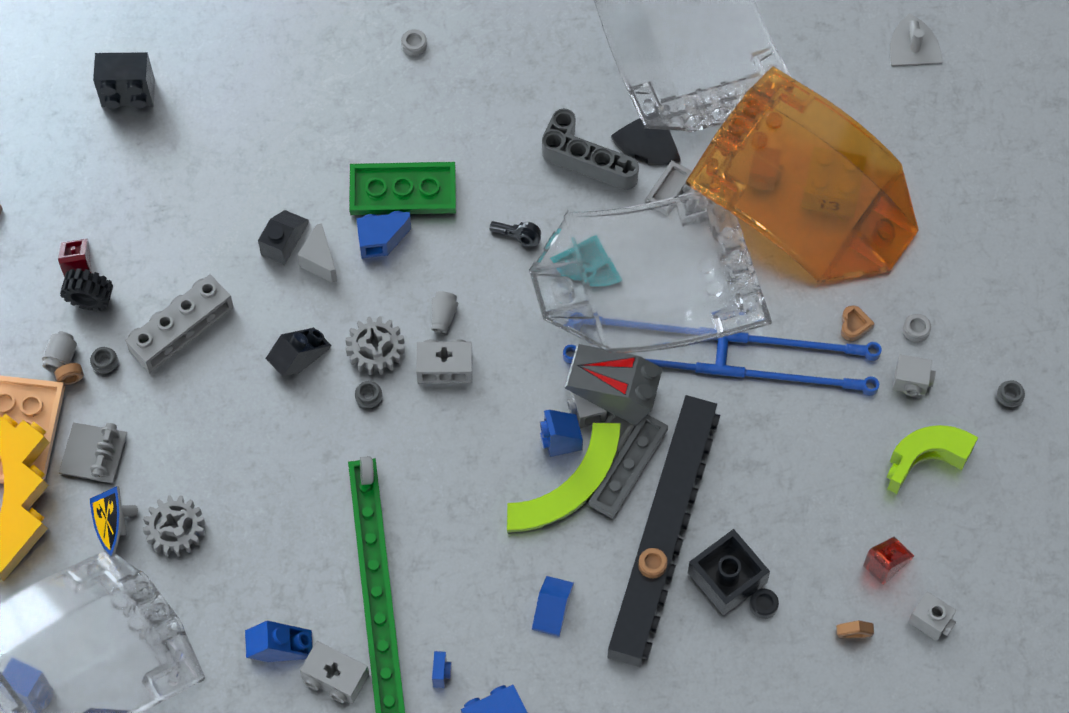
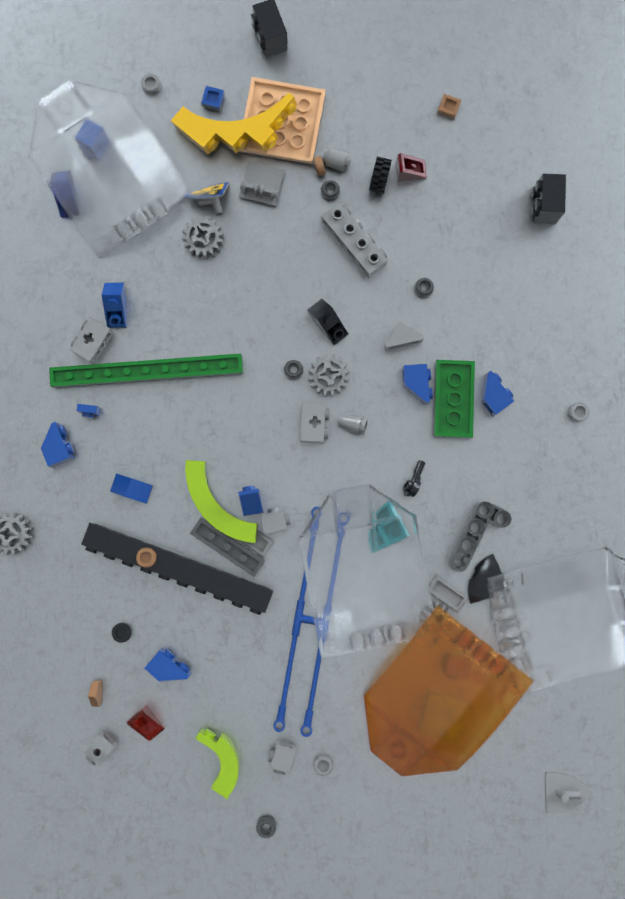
camera: 90 degrees right, 20 degrees up
black slope [258,210,309,265] -> none
light grey tile [360,456,374,485] -> none
dark grey slope [565,344,663,426] -> none
black brick [688,529,770,616] -> none
medium nougat tile [841,305,875,341] -> none
none -> blue slope [144,648,192,681]
none -> dark grey plate [415,278,434,297]
none -> blue slope [481,371,514,417]

